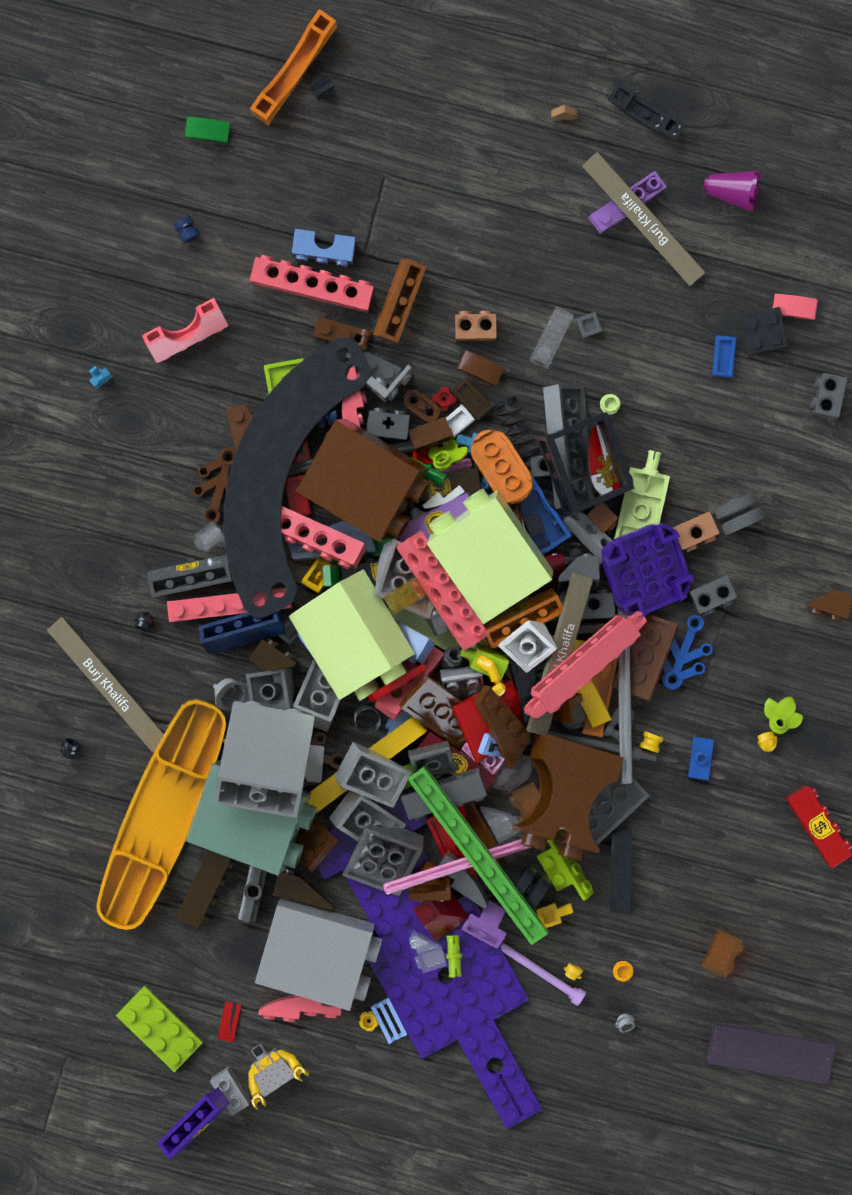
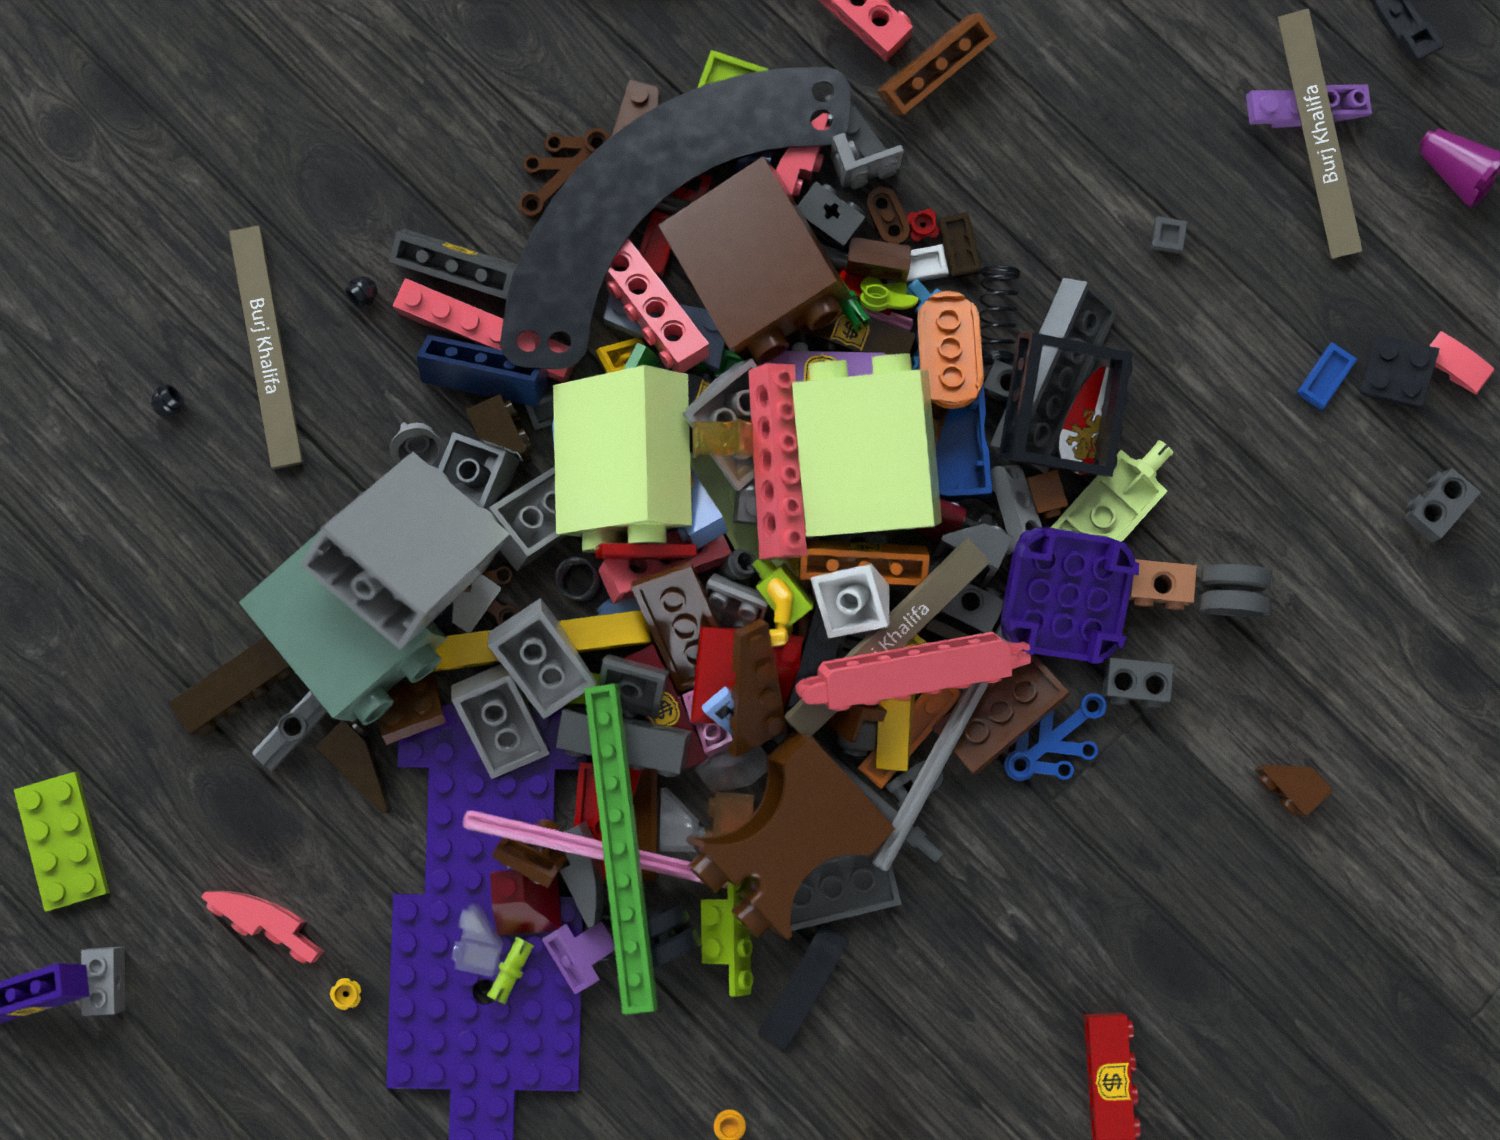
camera: 30 degrees right, 5 degrees down
light orange piece [96,699,226,930] -> none
clear slope [194,521,225,553] -> none
red sticker [218,1001,241,1042] -> none
torso [248,1044,309,1110] -> none
light grey brick [255,898,382,1011] -> none
reddish brown plate [313,317,373,352] -> none
flat silver slope [343,826,424,896] -> none
light blue tile [371,998,407,1044] -> none
white slope [423,485,465,509] -> none
nougat brick [455,311,496,342] -> none
reddish brown slope [457,351,504,387] -> none
lavender piece [500,943,586,1006] -> none
black slope [523,514,545,537] -> none
clear slope [530,306,574,369] -> none
yellow plate [536,903,573,928] -> none
yellow plate [564,962,583,981] -> none
yellowish green plate [600,394,620,414] -> none
yellow wheel [639,731,664,753] -> none
blue plate [688,737,714,780] -> none
yellow plate [757,732,777,752] -> none
lime plate [764,697,803,734] -> none

